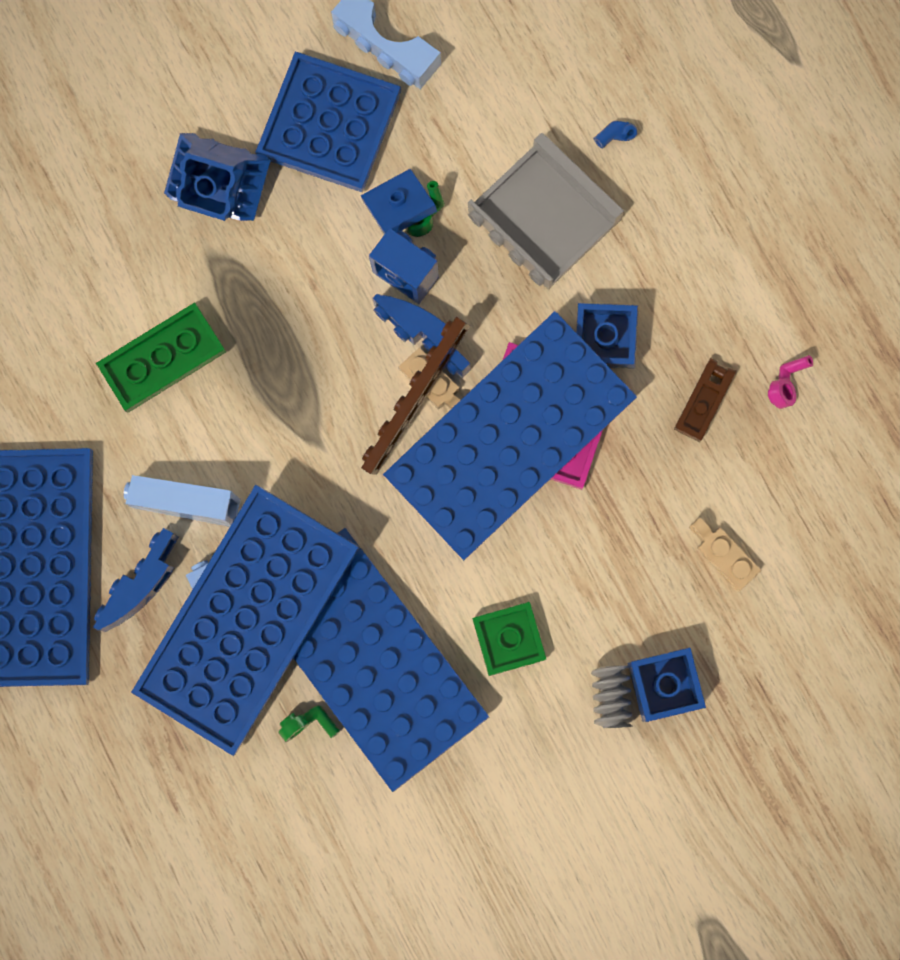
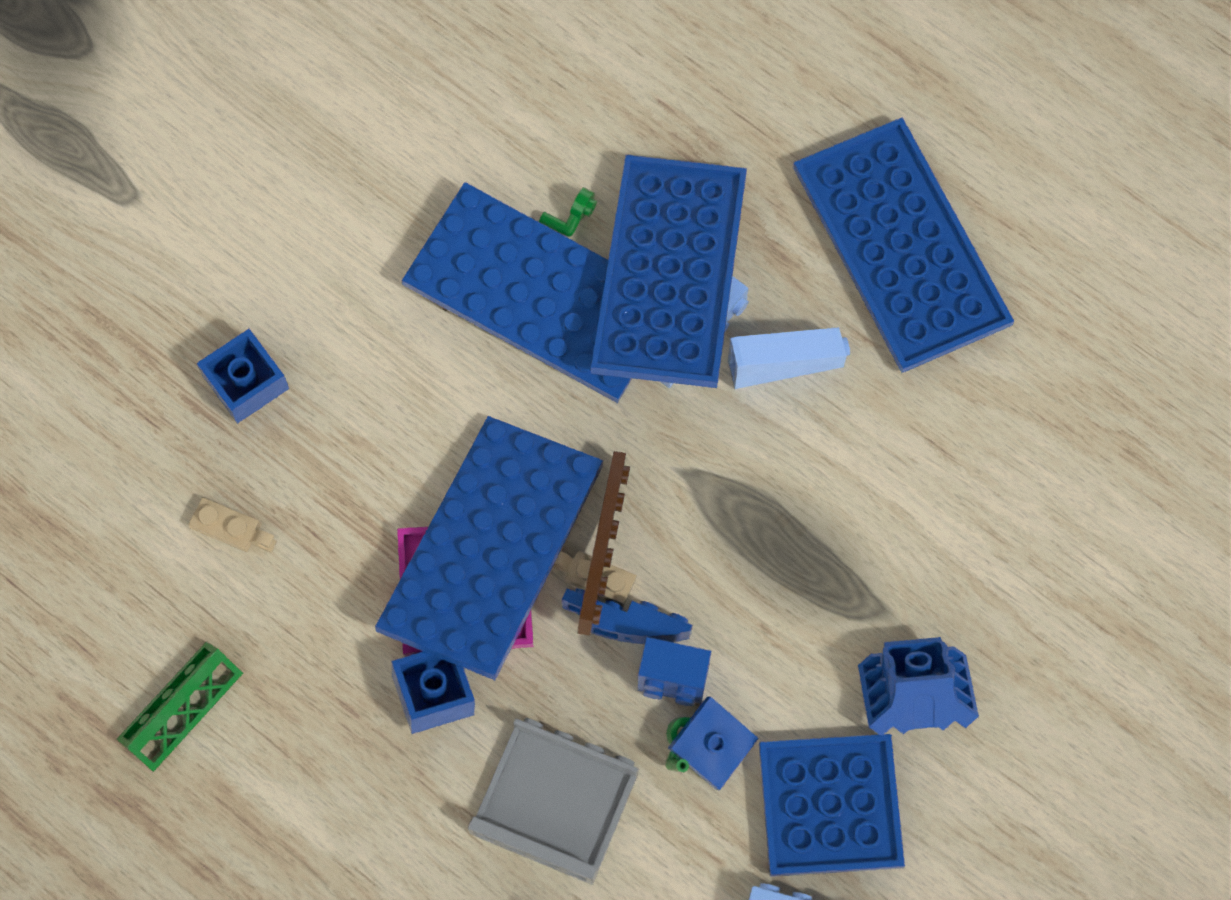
camera: 150 degrees right, 10 degrees down
blue slope [93,528,179,632] -> none
green plate [96,302,226,413] -> none
green plate [472,602,547,676] -> none
light grey piece [591,666,633,728] -> none
reddish brown plate [674,358,736,443] -> none
dark pink plate [768,355,814,409] -> none
none -> green fence [116,641,243,772]

